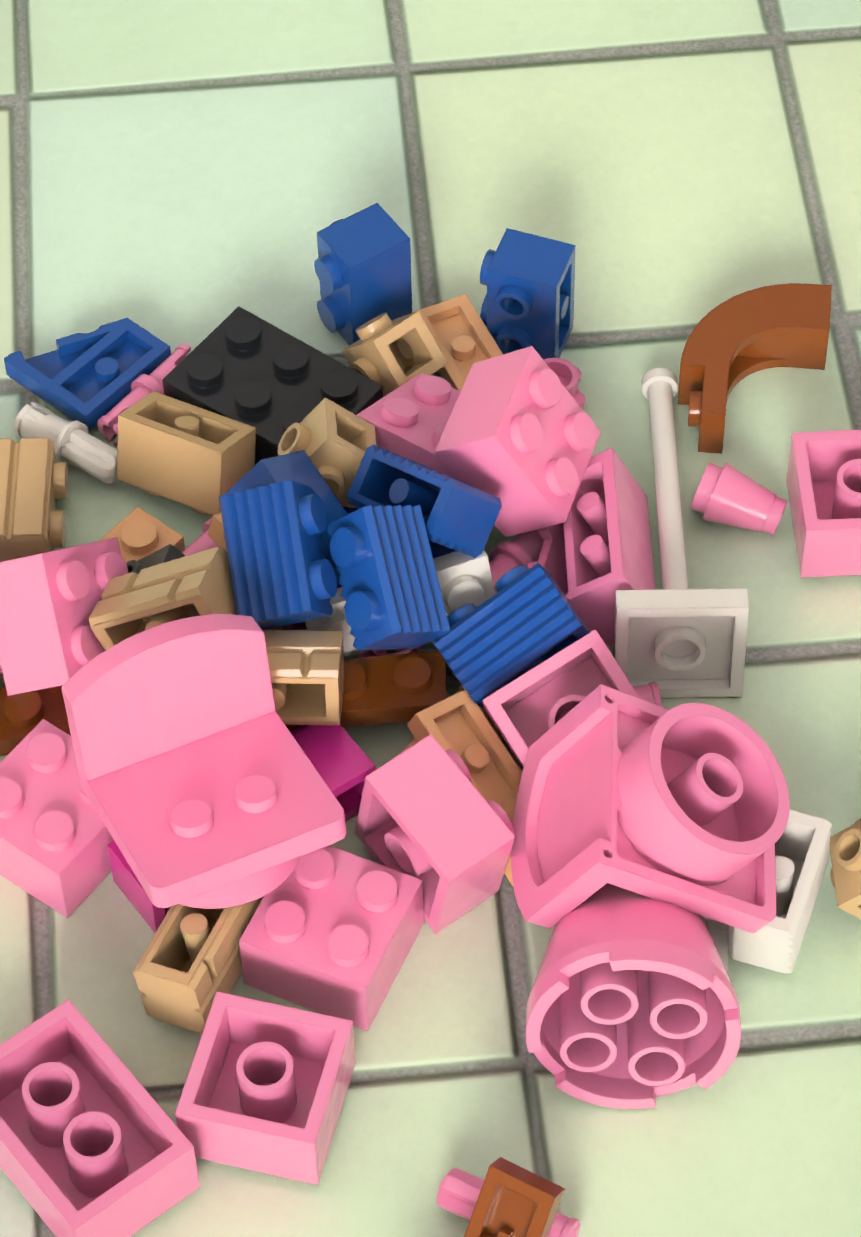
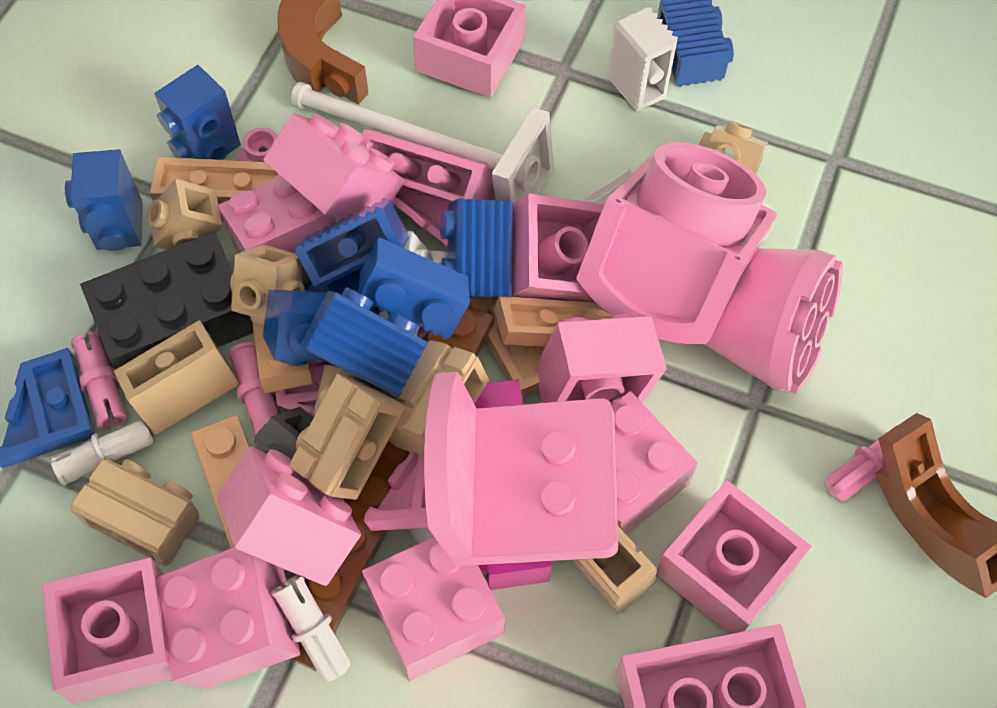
camera: 65 degrees left, 10 degrees up
bright pink cone [690,462,788,535] -> none

